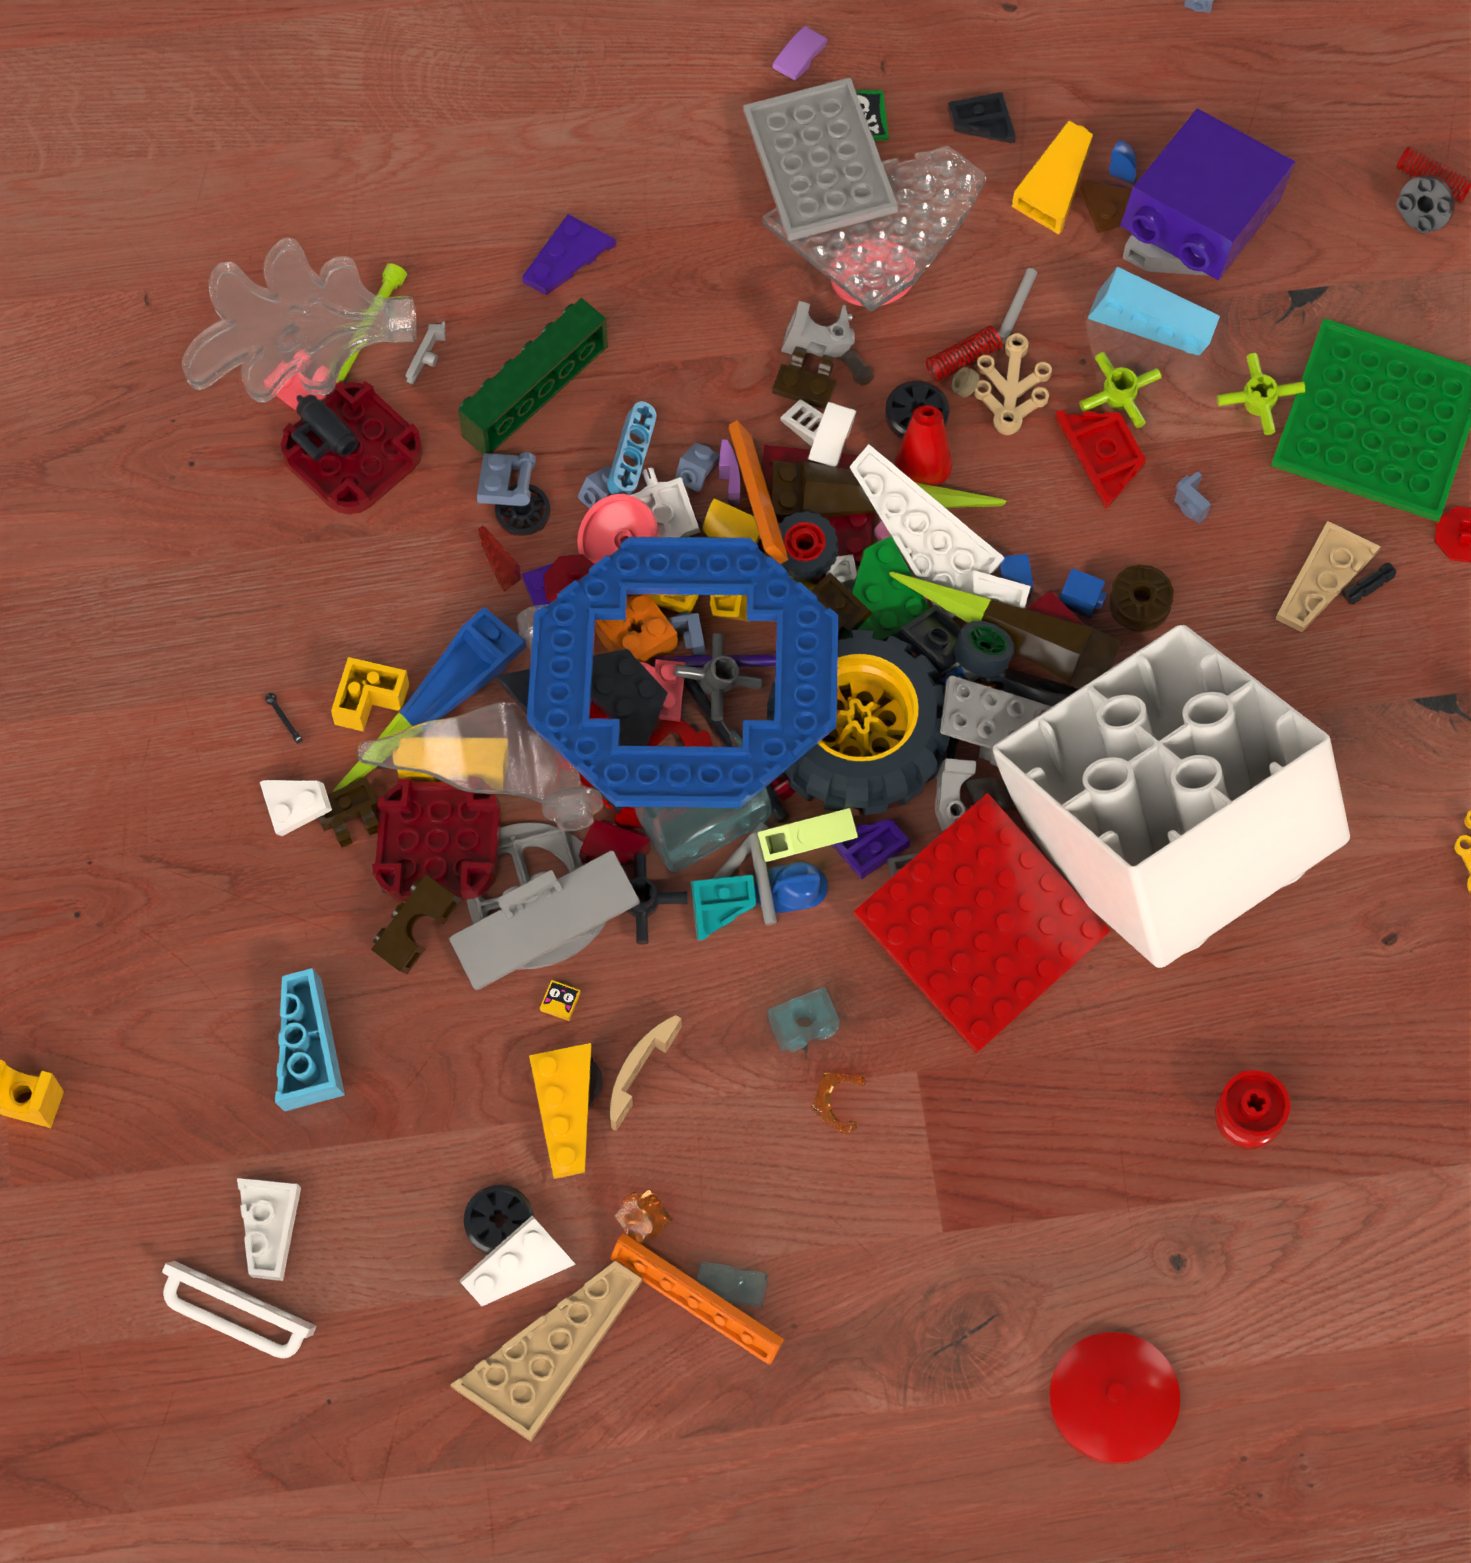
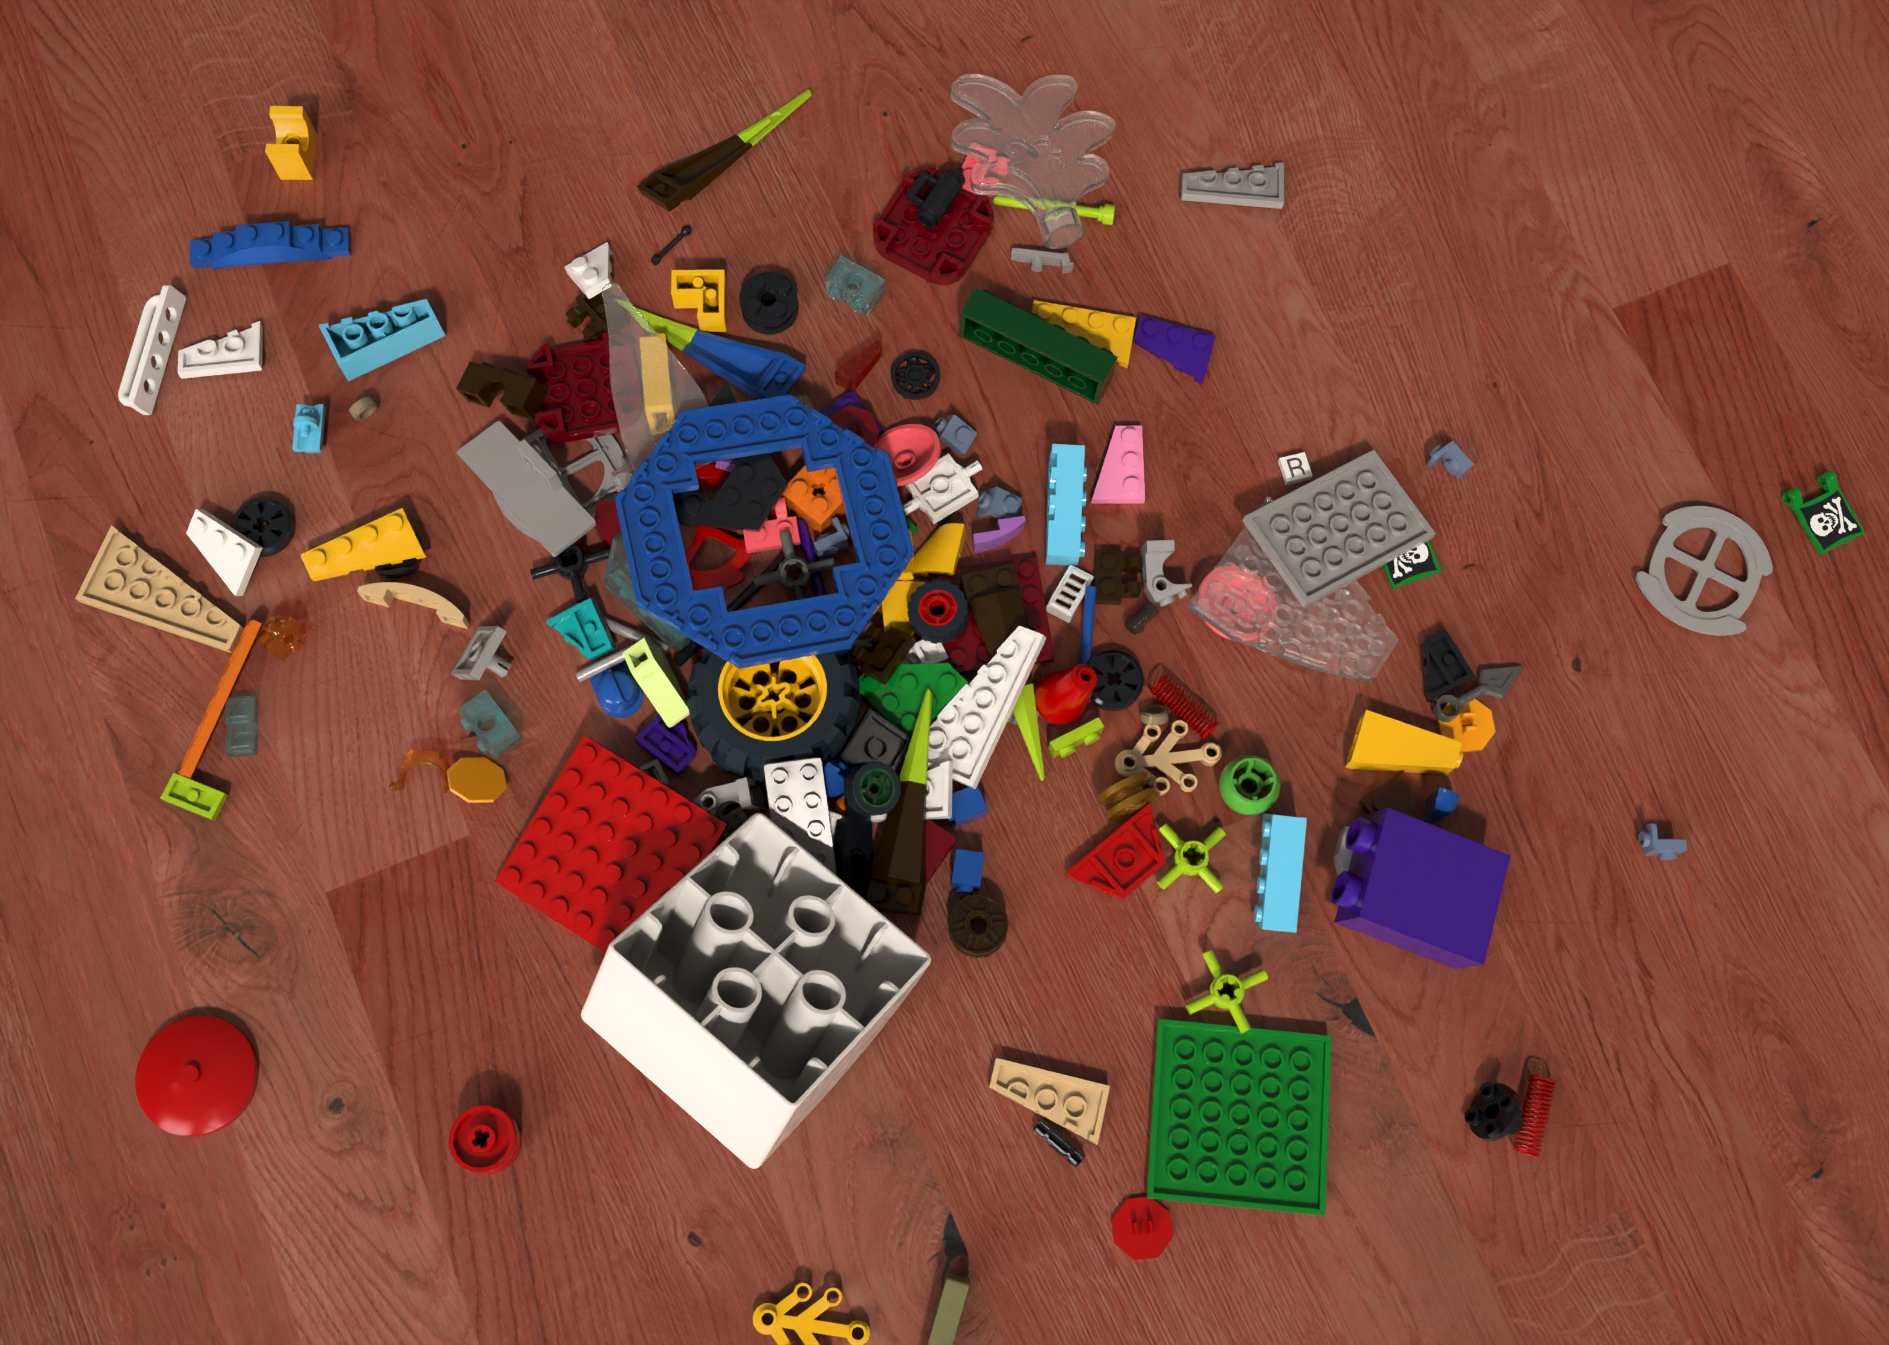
camera: 70 degrees right, 5 degrees up
sand blue plate [477,452,536,506] -> none
tile [540,980,581,1021] -> none
dark azure beam [607,402,657,495] -> none
orange tile [728,420,789,564] -> none
medium lavender slope [772,26,828,80] -> none
white slope [808,402,856,467] -> none
light grey bar [996,268,1037,344] -> none
sand blue bracket [1174,471,1211,524] -> none
none -> lime plate [160,773,228,821]
none -> blue piece [190,221,351,269]
none -> medium azure hips [292,404,326,454]
none -> dark tan tile [349,397,378,421]
none -> light orange piece [447,757,507,803]
none -> light grey tile [451,626,512,680]
none -> dark brown plate [637,89,812,212]
none -> black wheel [739,272,799,335]
none -> clear light blue brick [824,255,886,316]
none -> yellow wing [1031,300,1136,368]
none -> medium azure wedge [1045,444,1087,566]
none -> lime plate [1048,717,1104,758]
none -> blue bar [1079,586,1097,665]
none -> bright pink wing [1091,426,1145,504]
none -> pearl gold wheel [1096,771,1160,821]
none -> light grey wing [1181,163,1284,209]
none -> bright green wheel [1219,754,1281,815]
none -> white tile [1278,452,1313,485]
none -> sand blue bracket [1427,441,1474,480]
none -> dark grey piece [1433,665,1523,722]
none -> light orange piece [1437,699,1496,752]

